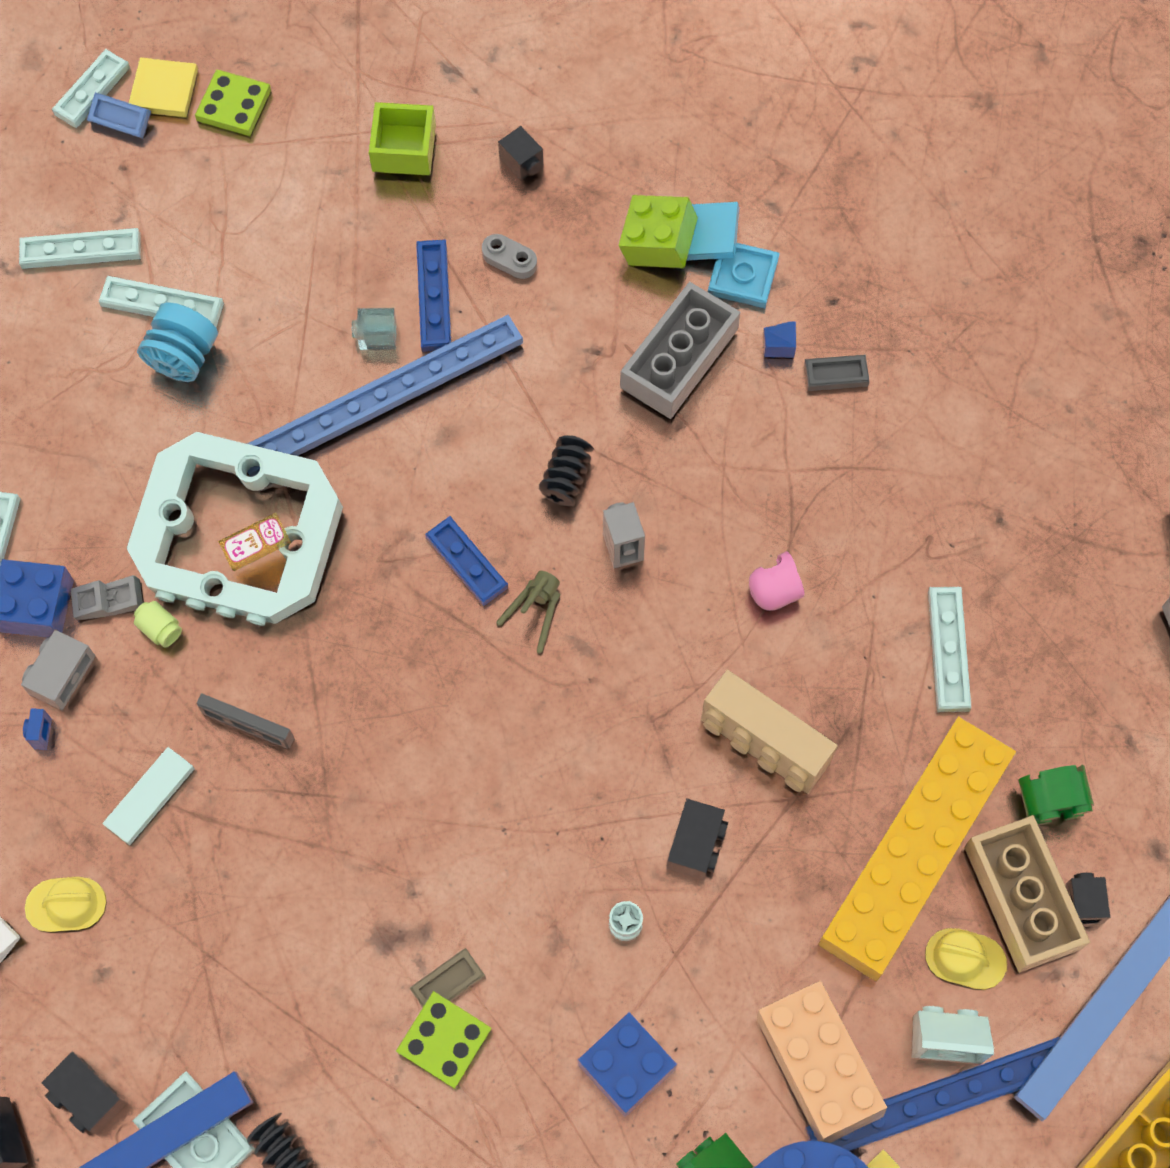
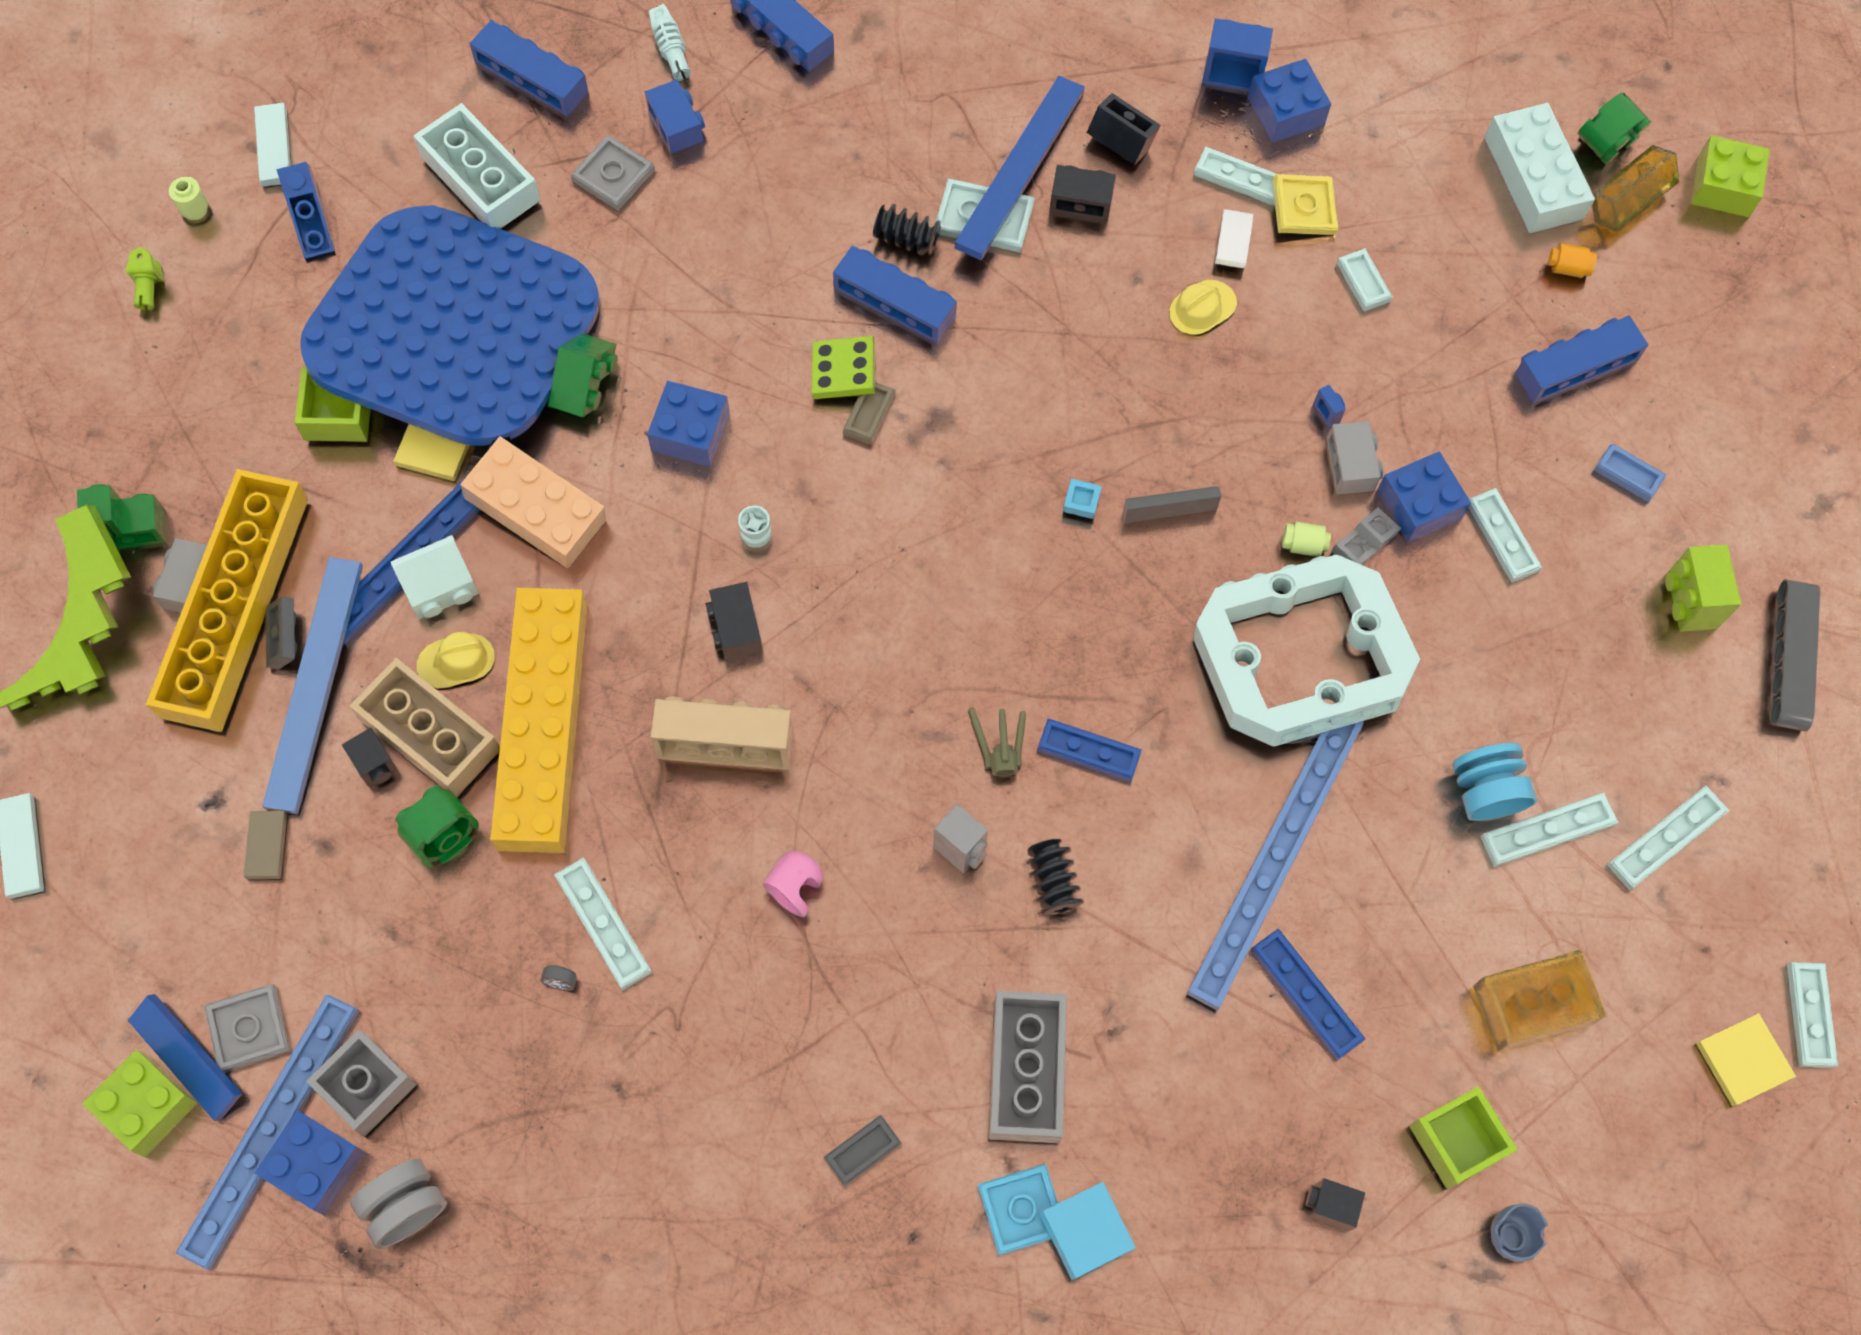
camera: 145 degrees right, 0 degrees up
medium blue tile [87,92,151,139] -> none
light aqua tile [102,747,195,846] -> none
lime tile [195,69,271,136] -> none
tile [218,512,292,571] -> none
clear light blue brick [352,308,397,350] -> none
light grey plate [482,234,537,279] -> none
lime piece [618,195,698,268] -> none
blue slope [764,321,796,358] -> none
none -> dark grey plate [265,596,297,670]
none -> dark grey tile [540,965,577,991]
none -> blue brick [833,245,957,344]
none -> medium azure plate [1063,479,1102,519]
none -> clear yellow brick [1473,950,1607,1052]
none -> sand blue hair [1491,1203,1548,1262]

